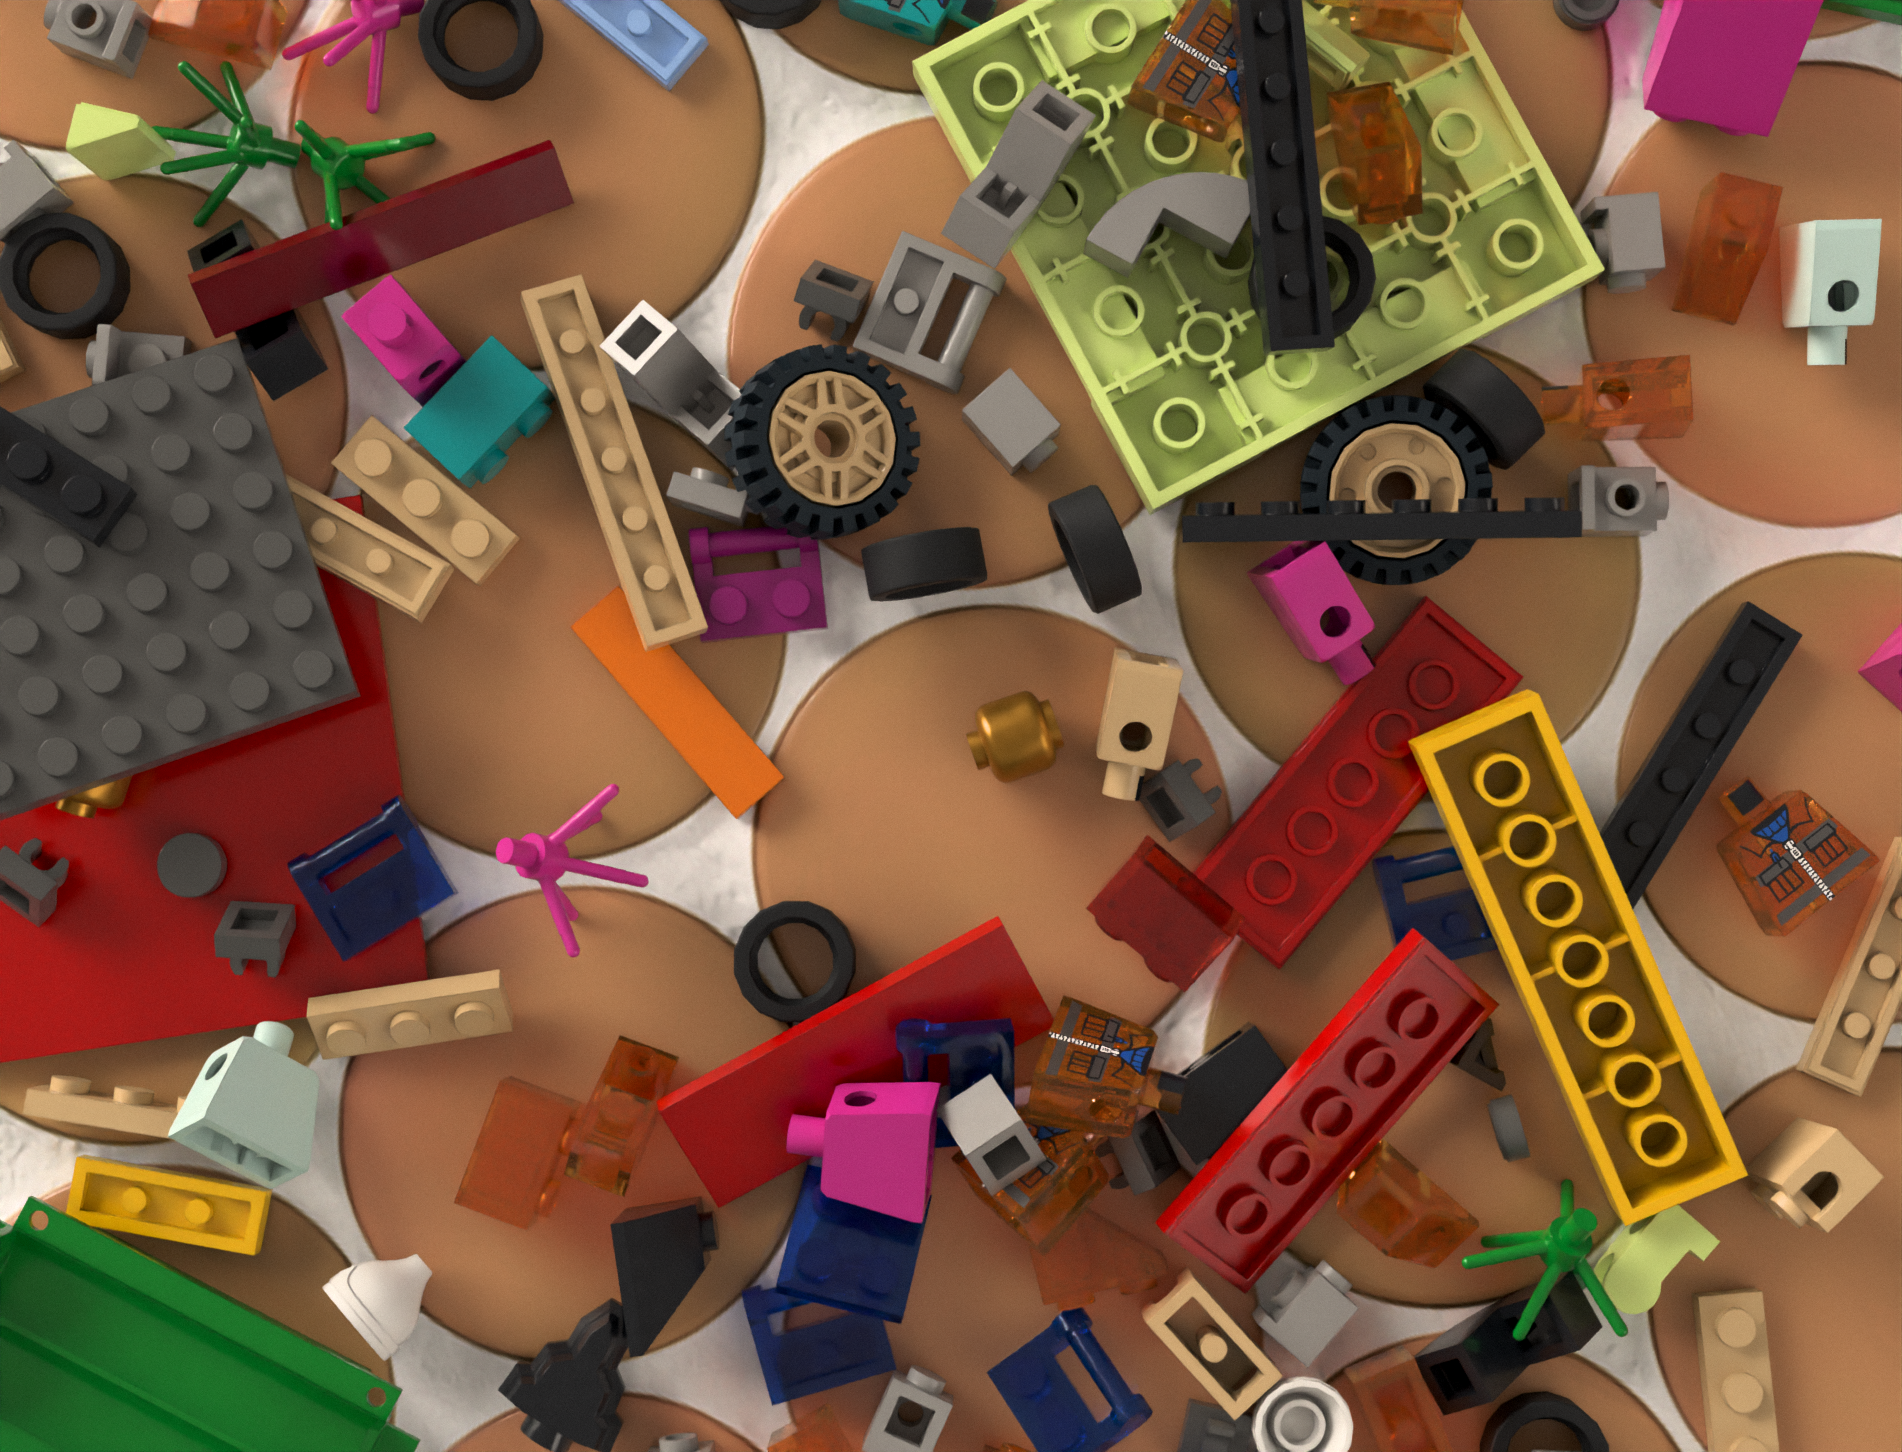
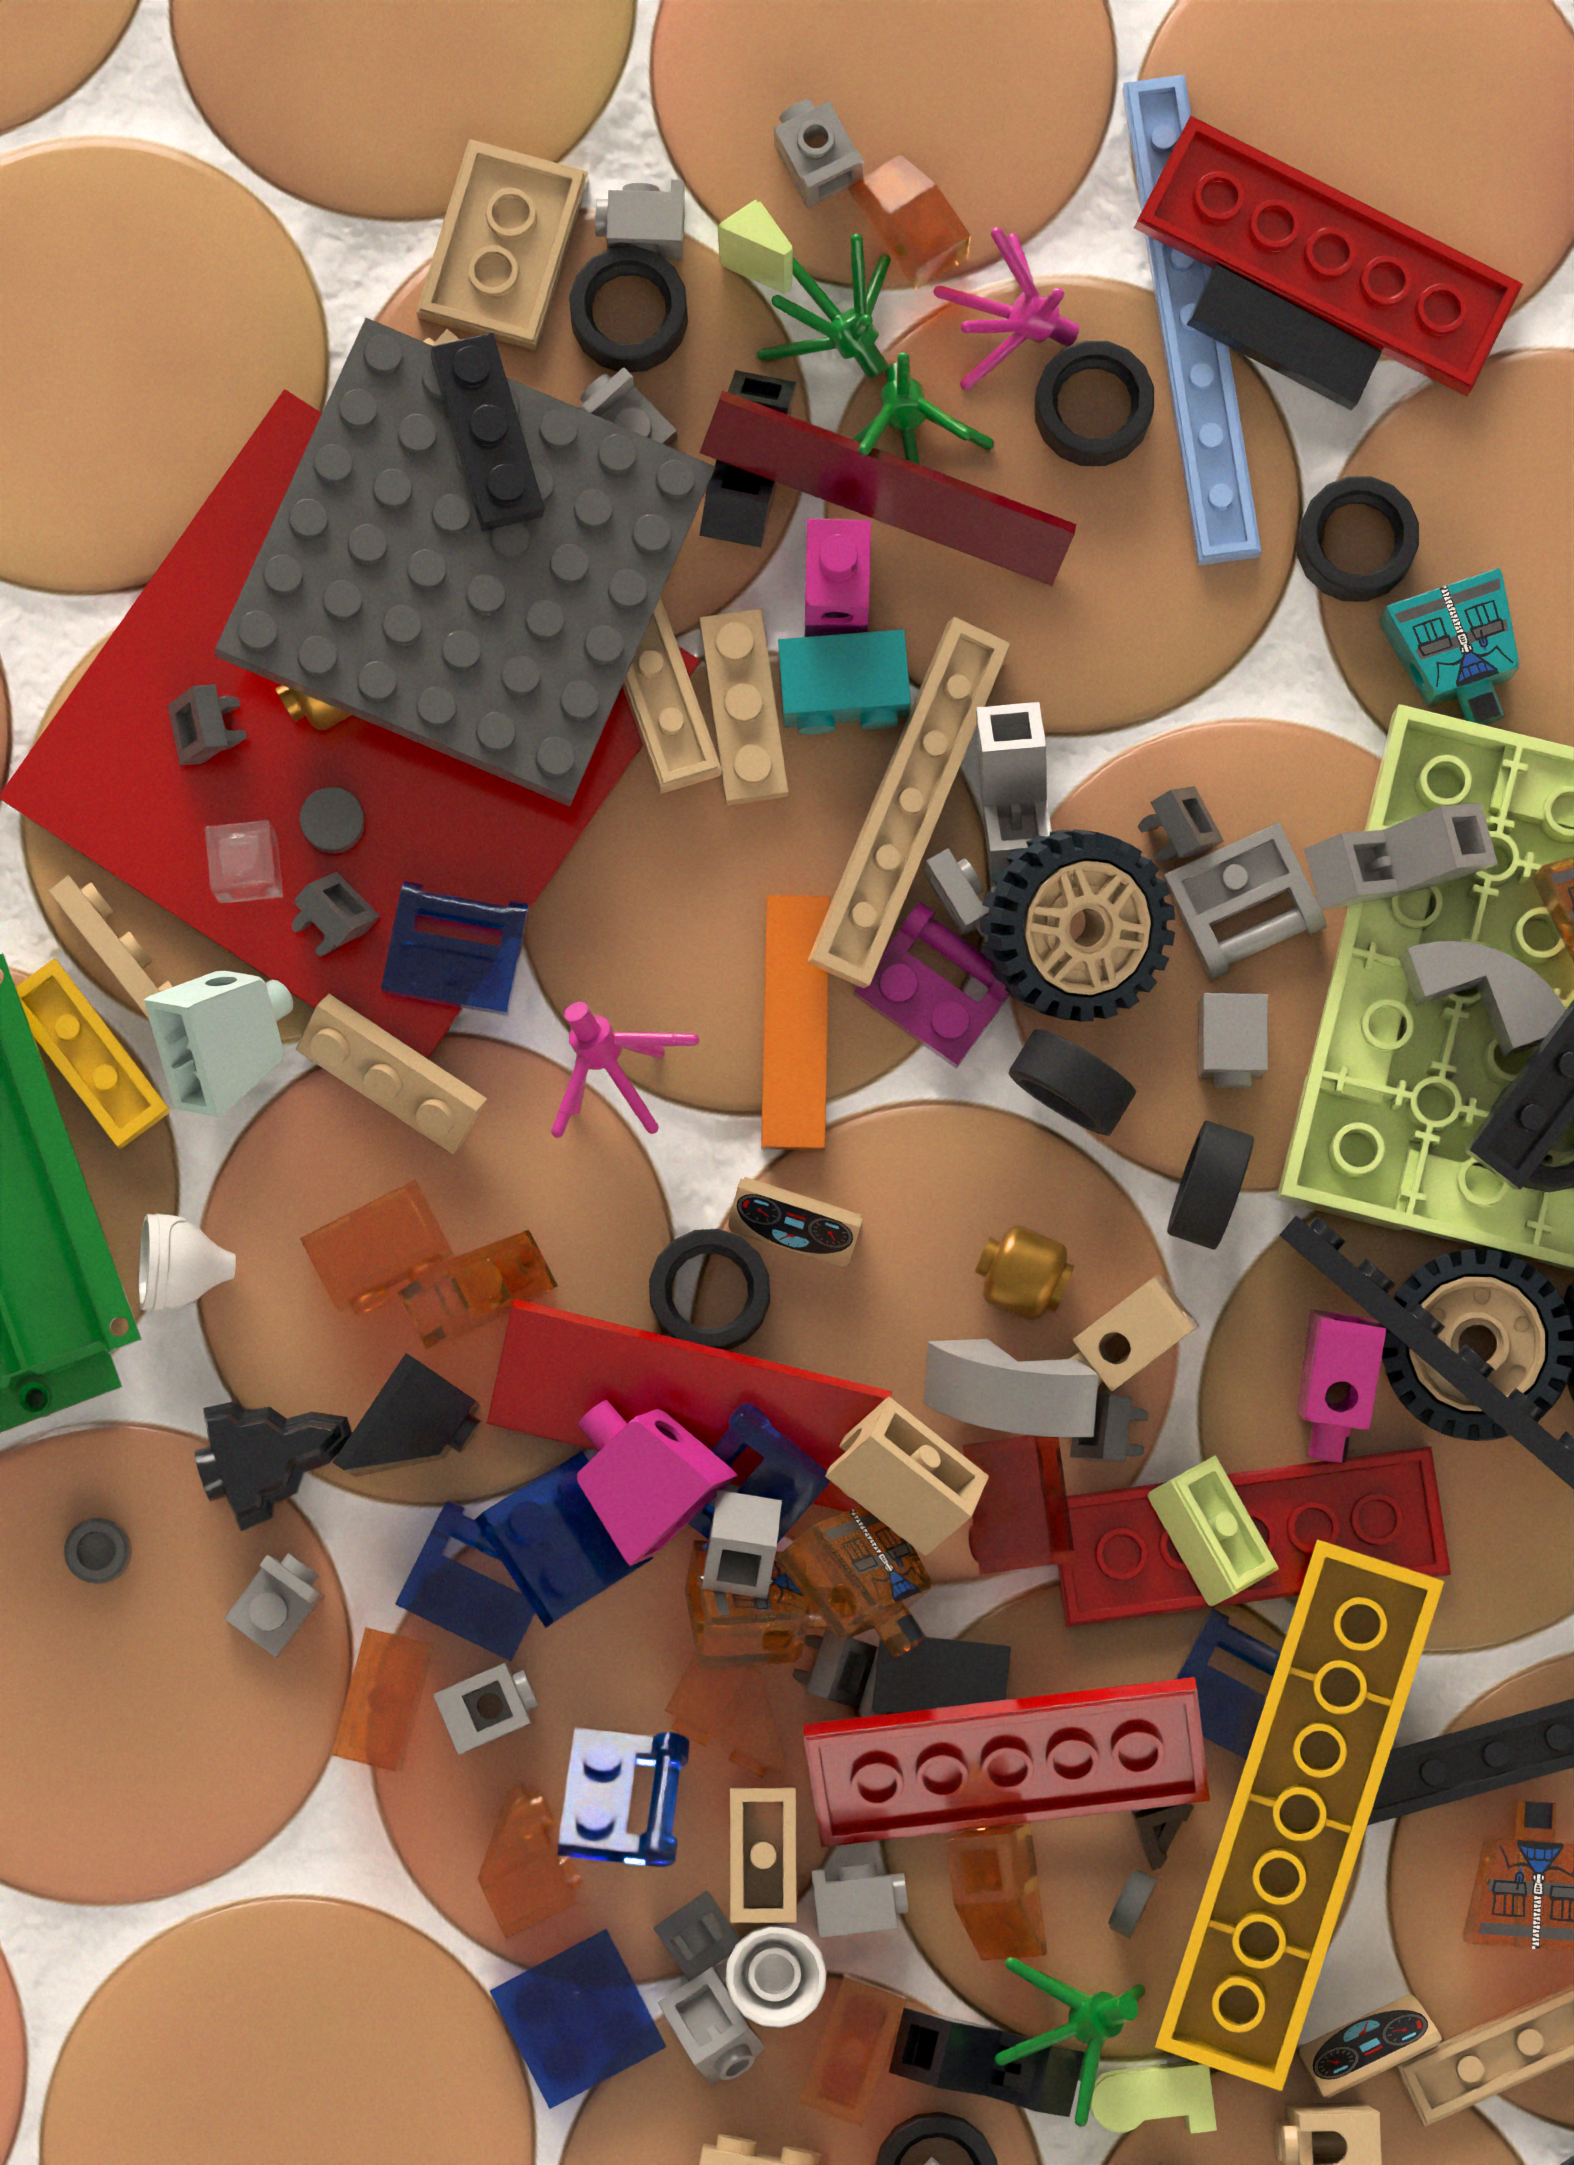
camera: 40 degrees right, 5 degrees down
none -> clear brick [205,820,283,903]
none -> slope [728,1177,863,1267]
none -> tan brick [825,1396,989,1556]
none -> light grey brick [924,1339,1099,1437]
none -> yellowish green slope [1148,1455,1279,1606]
none -> slope [1298,1995,1442,2098]

